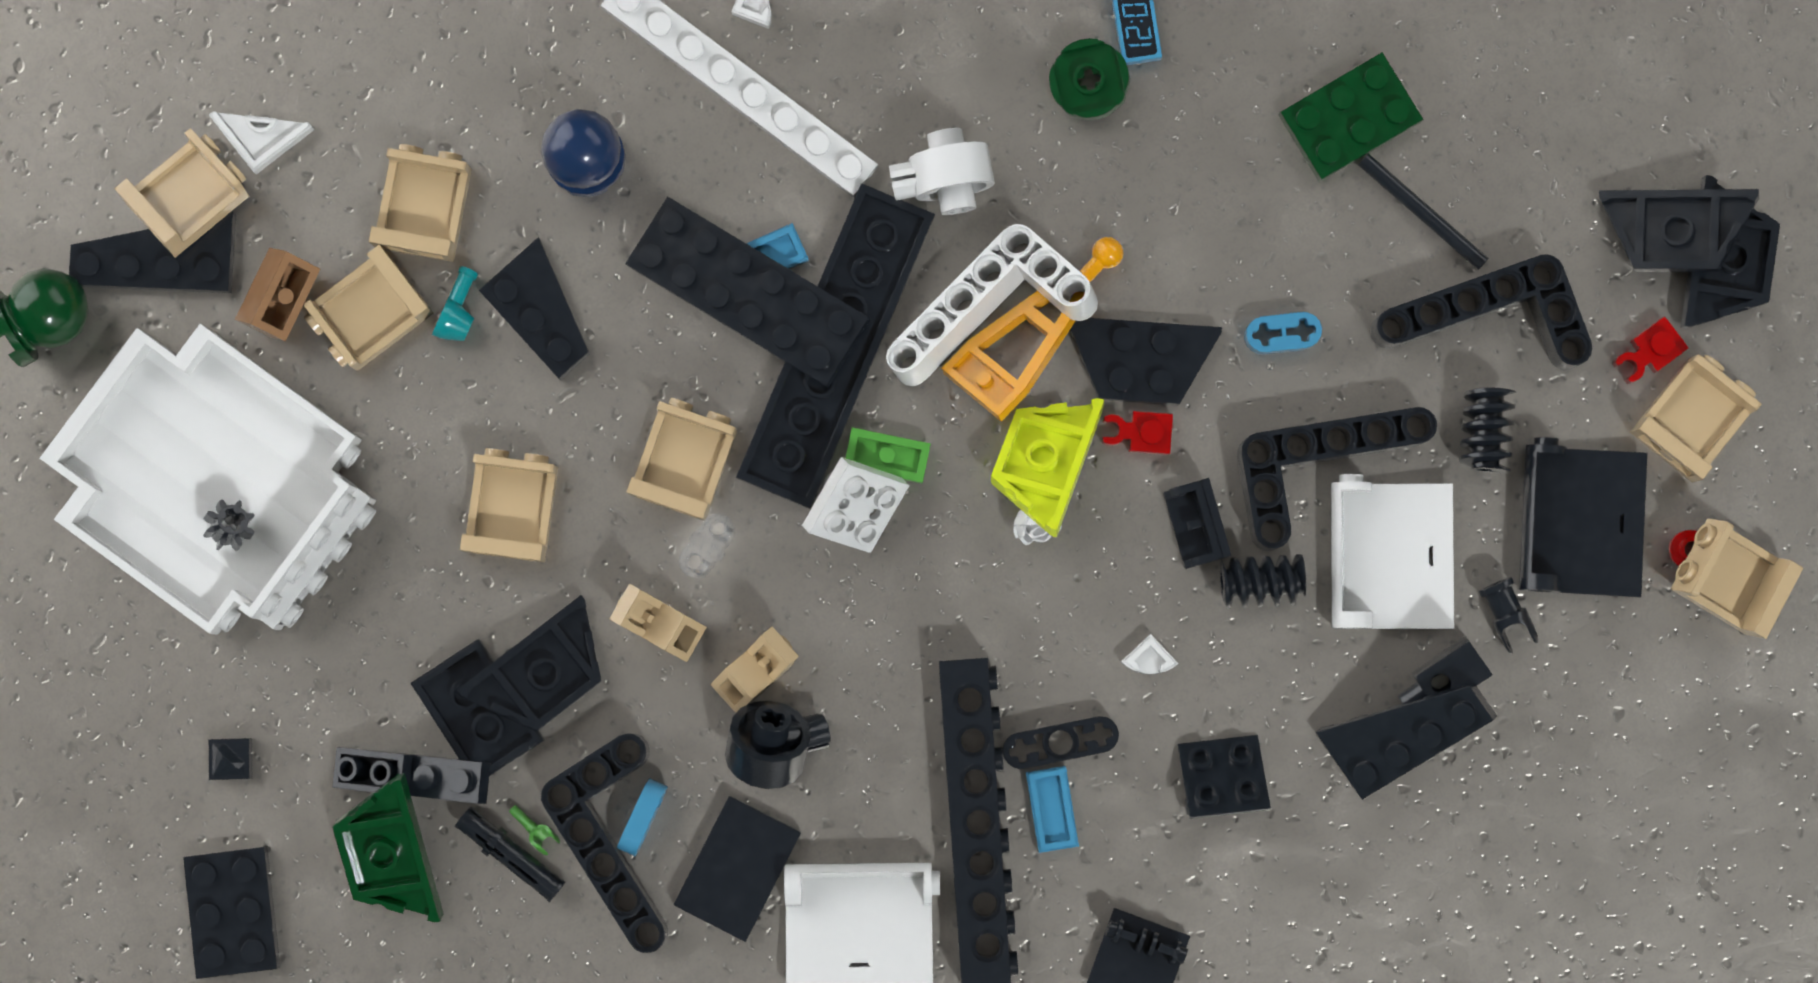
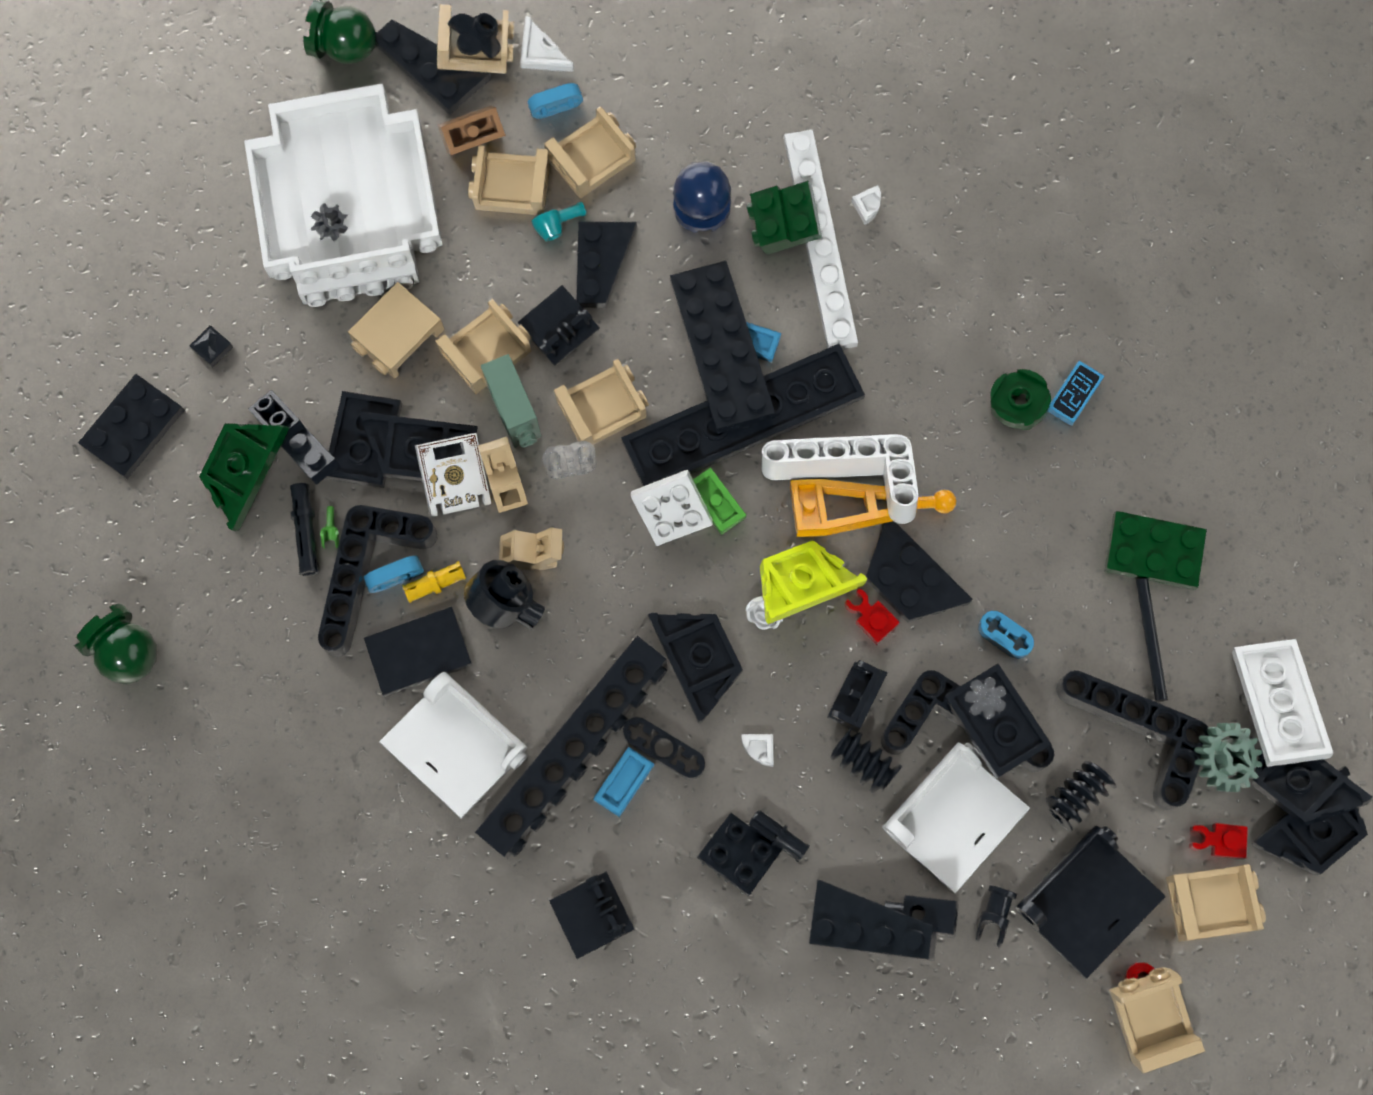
camera: 45 degrees right, 10 degrees down
white piece [889,128,995,215] -> none
none -> tan panel [348,282,445,379]
none -> yellow pin [402,561,467,603]
none -> white container [415,433,491,517]
none -> black plate [447,13,500,59]
none -> sand green window [480,354,542,448]
none -> black hinge [517,285,600,366]
none -> dark azure beam [527,83,583,119]
none -> black wing [648,612,743,724]
none -> dark green plate [746,181,822,255]
none -> black axle [749,810,810,862]
none -> black plate [943,663,1052,779]
none -> clear plant [965,678,1006,719]
none -> sand green gear [1195,723,1262,792]
none -> white plate [1232,639,1333,767]

